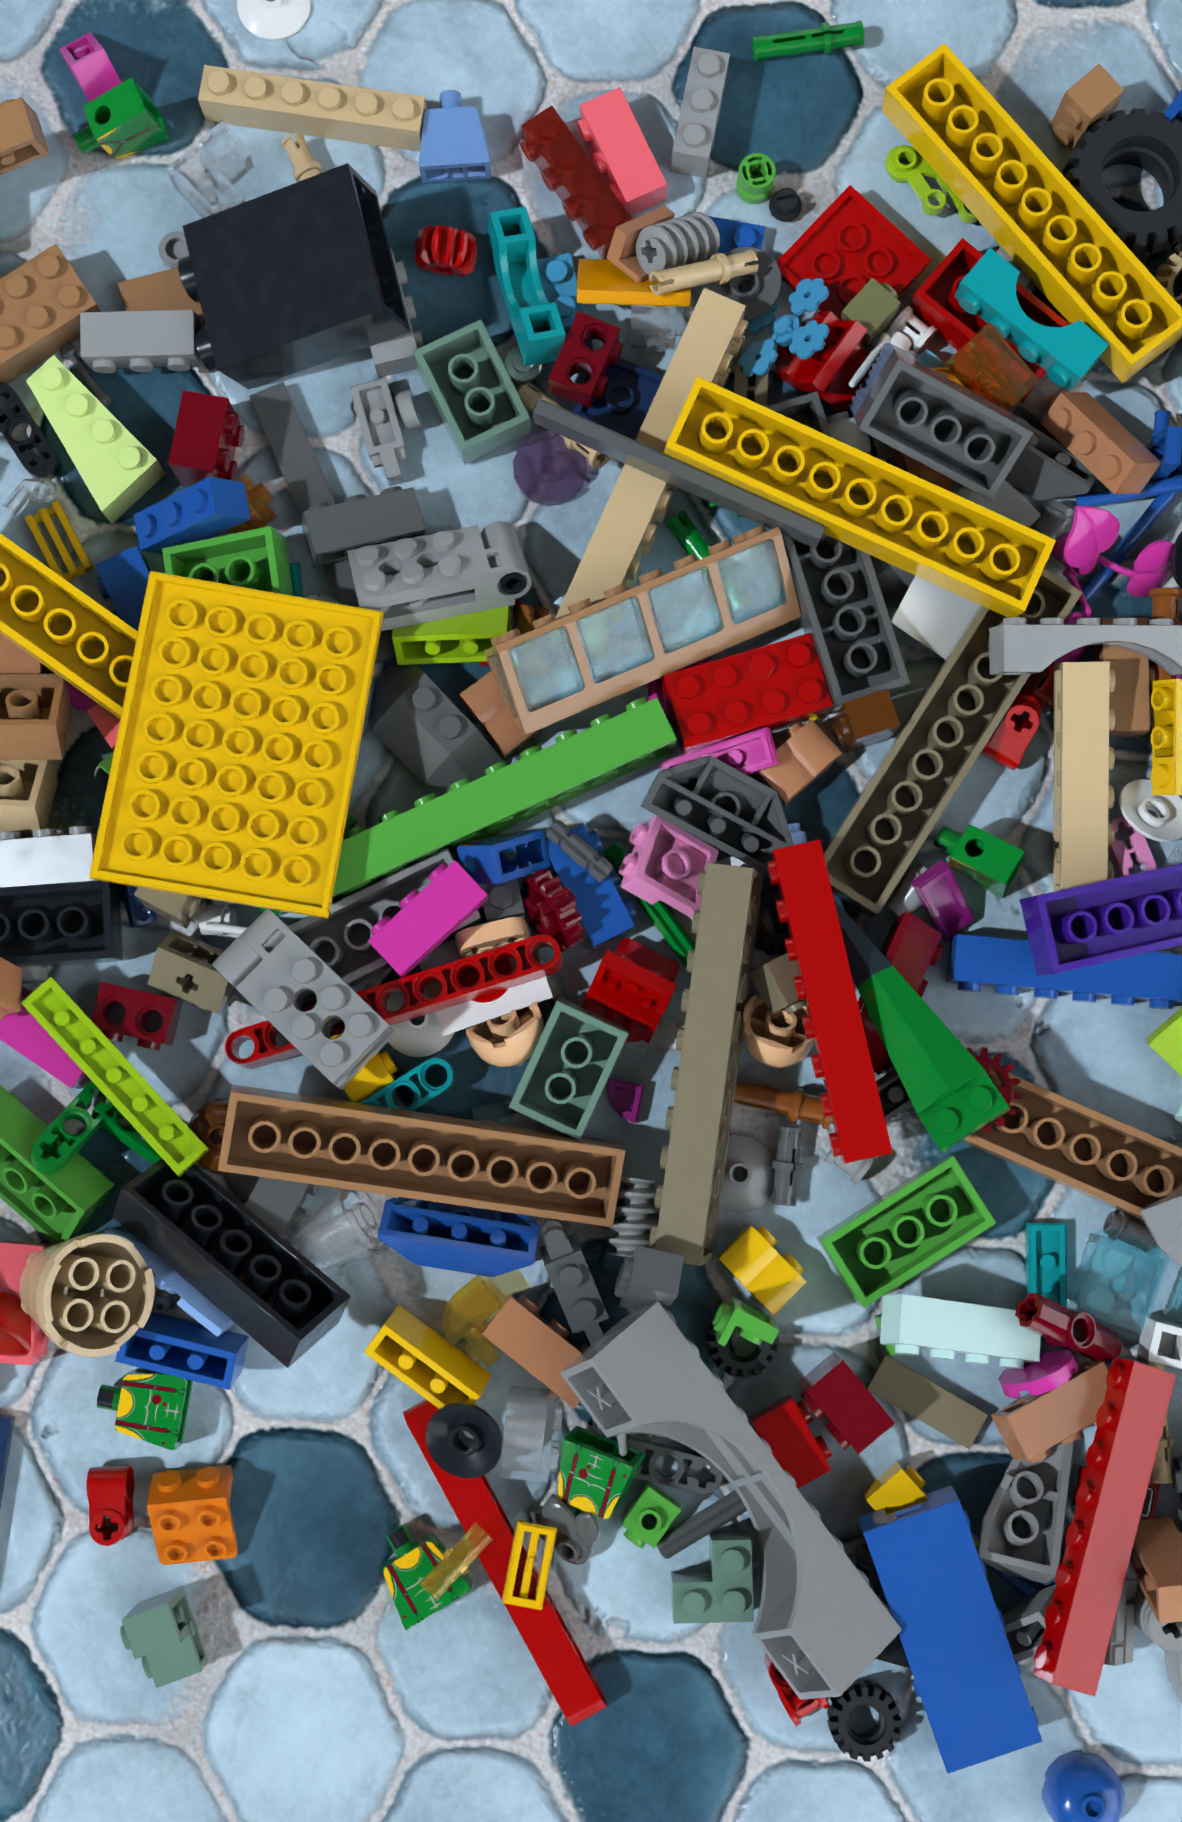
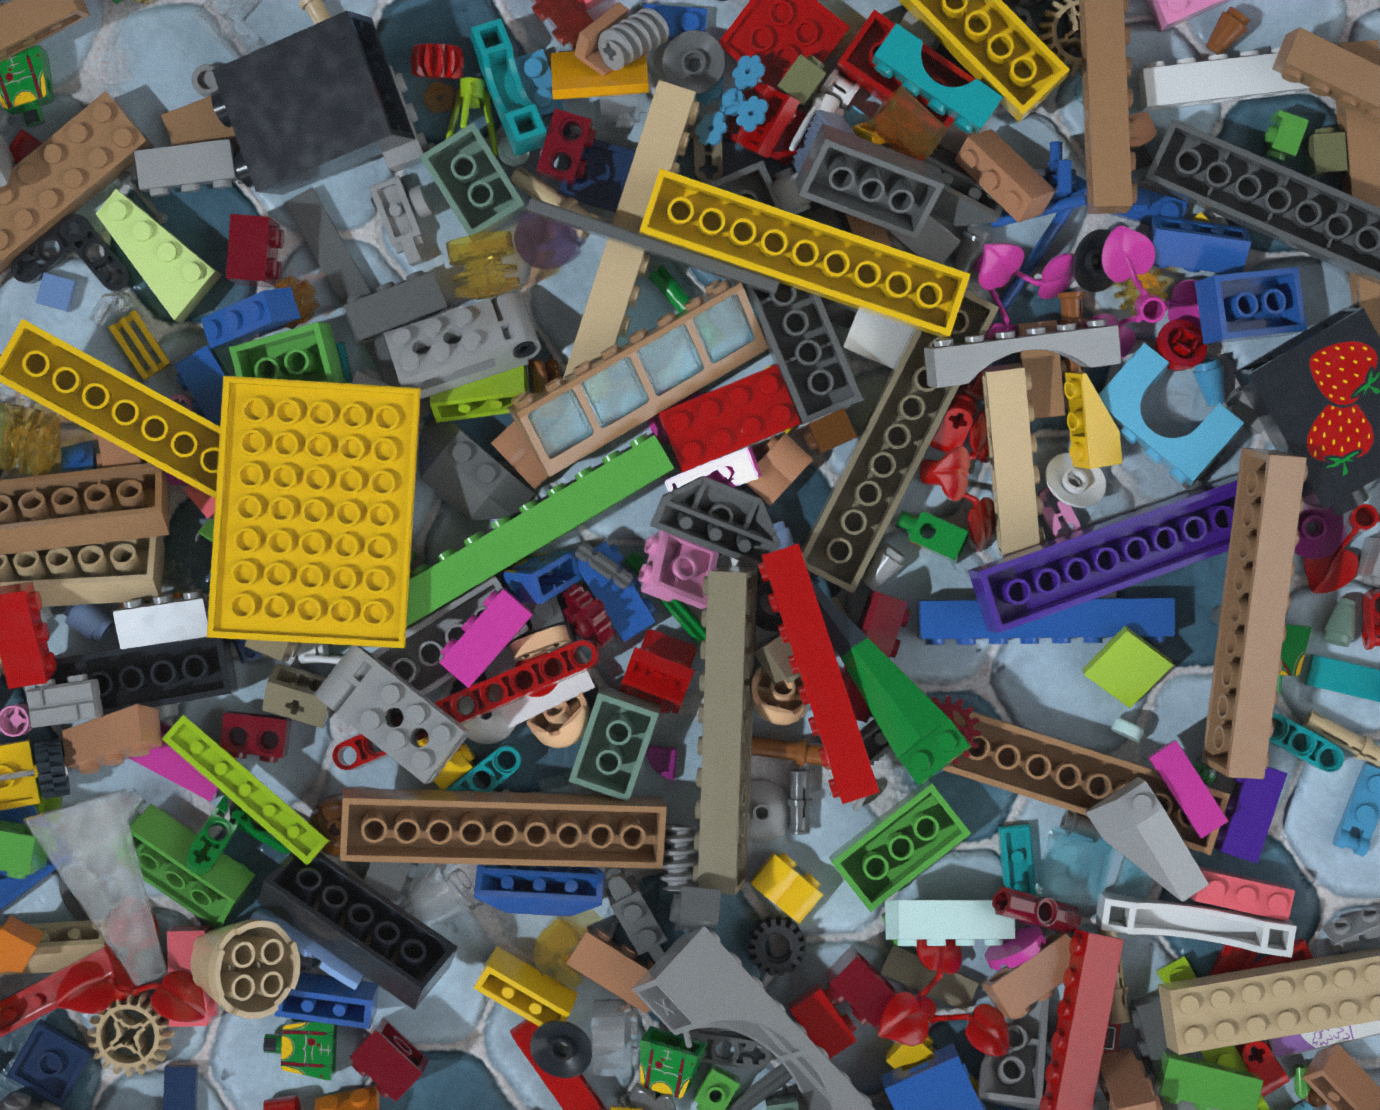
camera: 10 degrees left, 5 degrees up
tan pin [649,249,759,296] -> none
bright green bracket [712,1297,780,1347] -> none
magenta tile [911,860,976,941] -> none
none -> dark red brick [349,1017,429,1102]
none -> clear orange plate [424,82,455,113]
none -> lime plant [445,77,498,156]
none -> clear yellow wheel [446,231,521,300]
none -> red plant [878,939,1010,1057]
none -> red plant [920,409,996,552]

